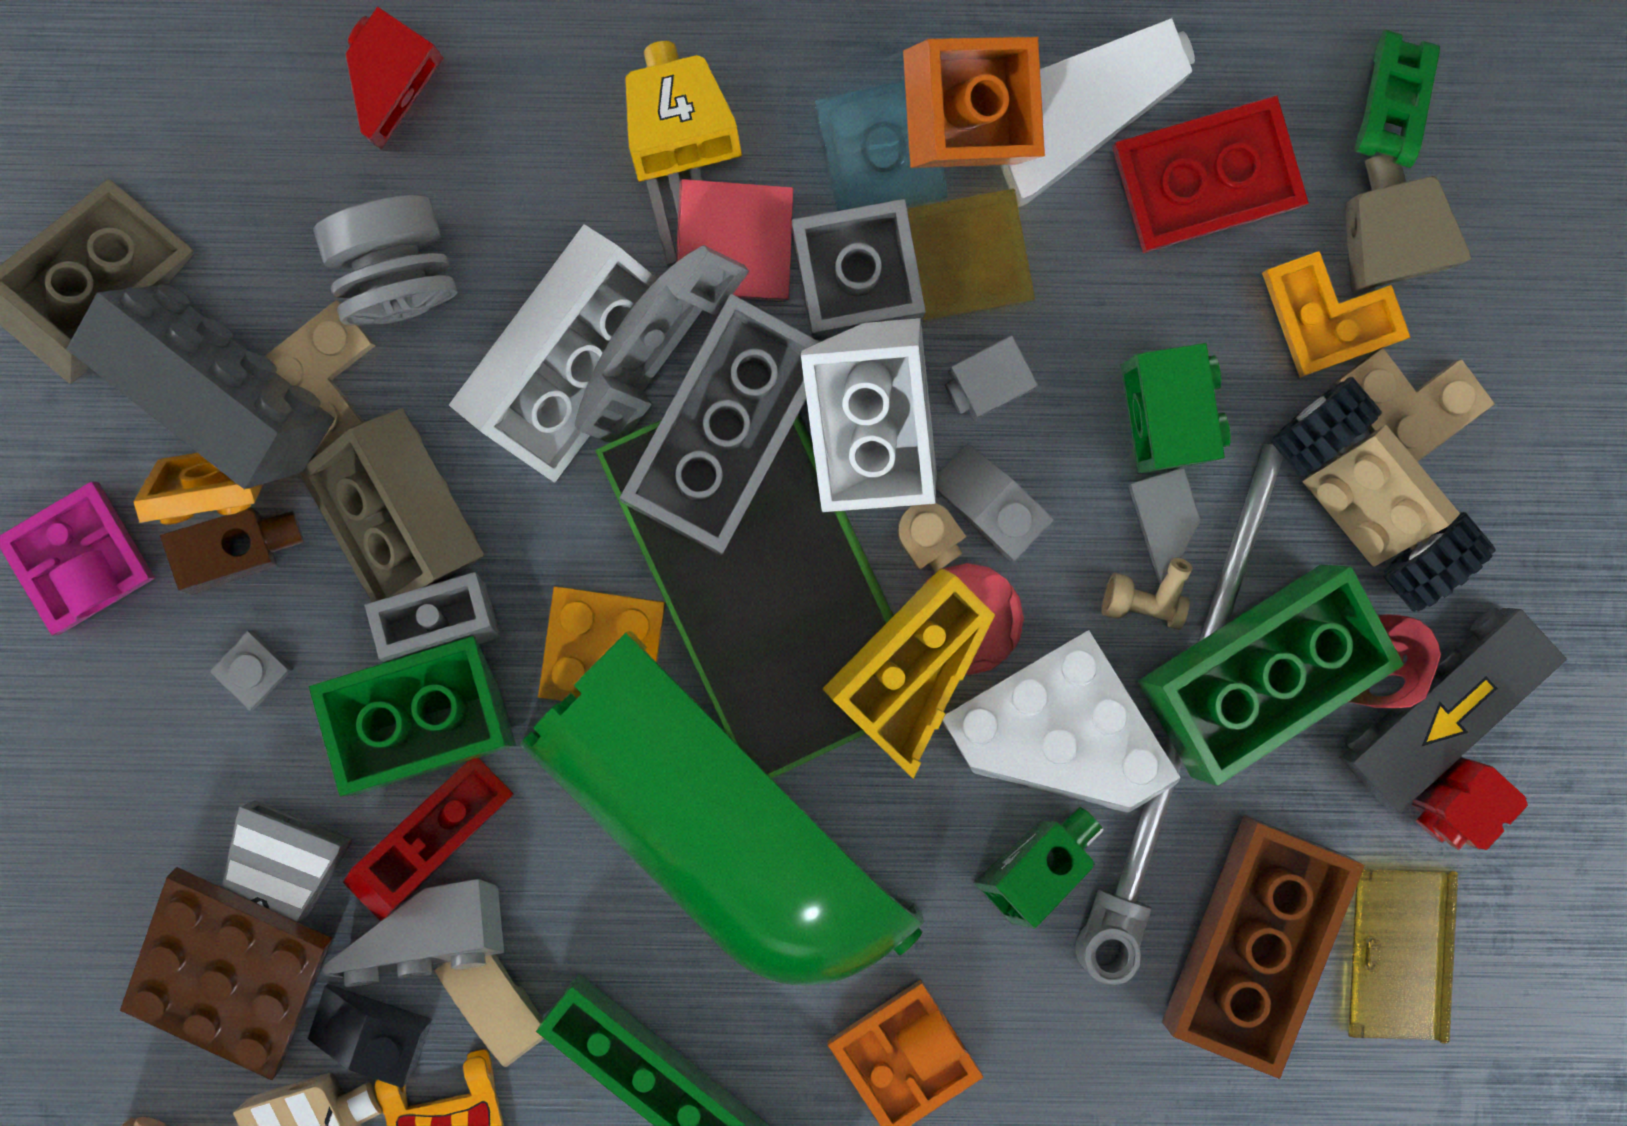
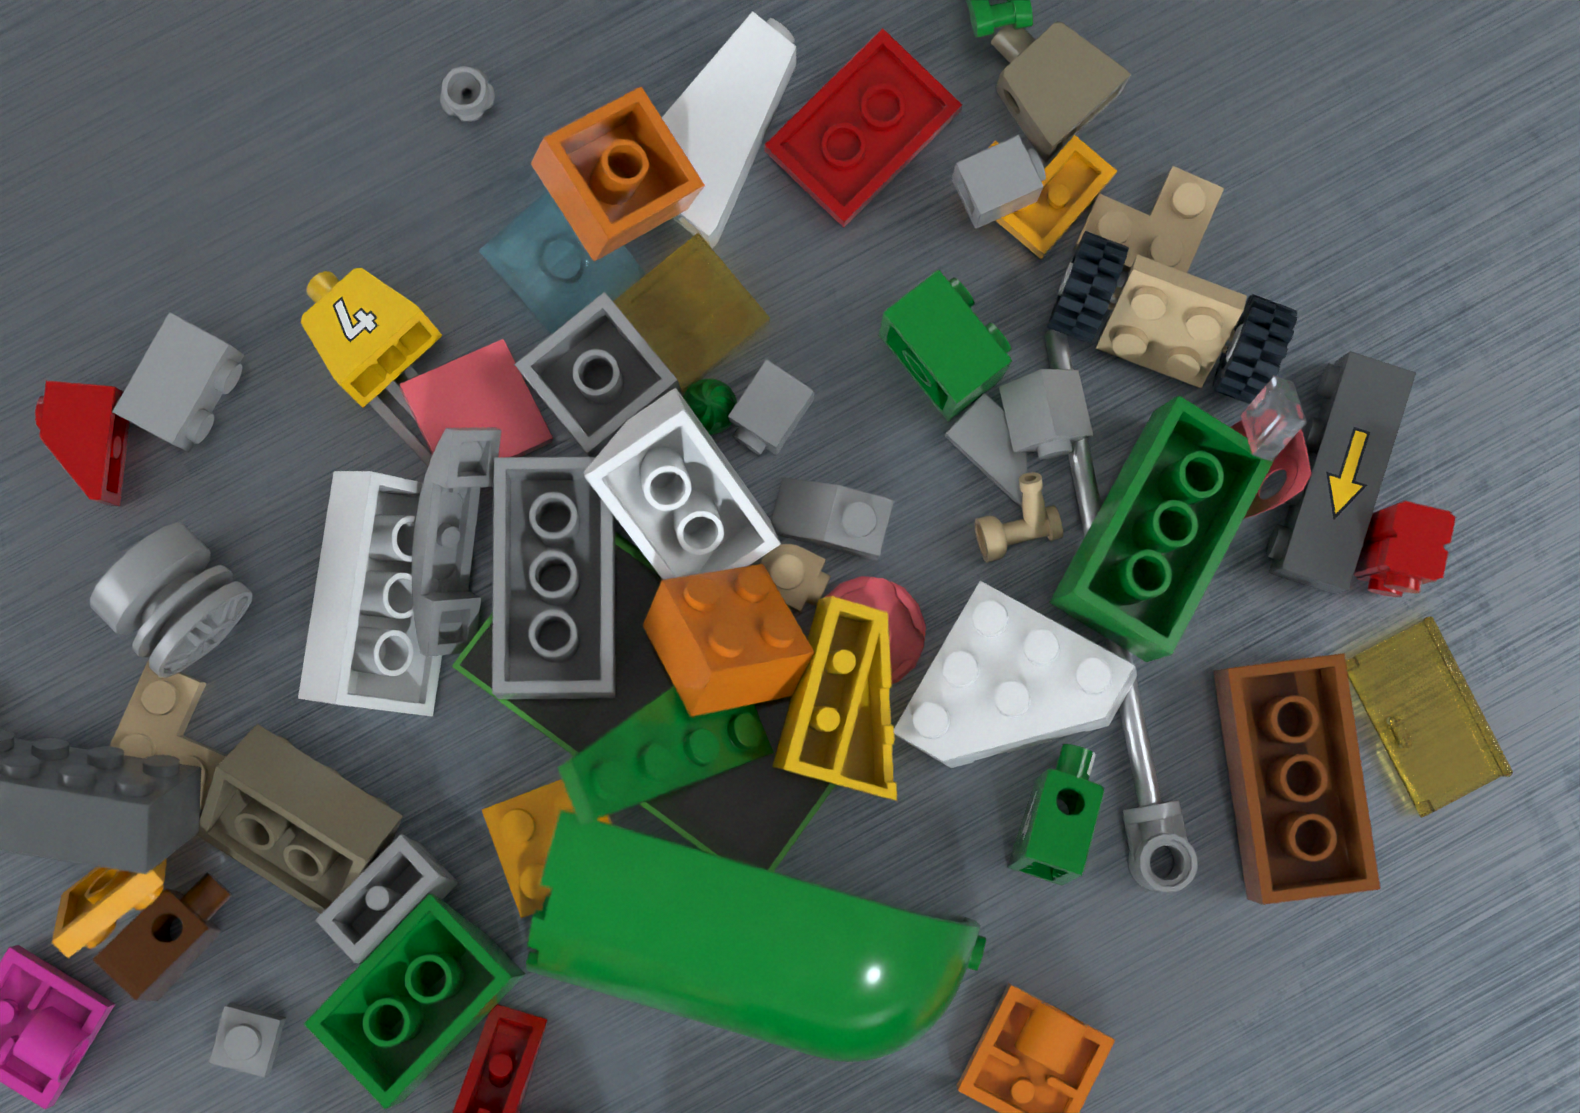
camera: 30 degrees left, 5 degrees down
none -> light grey brick [112,312,244,452]
none -> green wing [558,684,774,826]
none -> orange brick [642,564,815,717]
none -> green plate [683,379,737,436]
none -> light grey brick [952,135,1046,229]
none -> light grey brick [999,369,1093,460]
none -> clear tile [1241,375,1307,462]

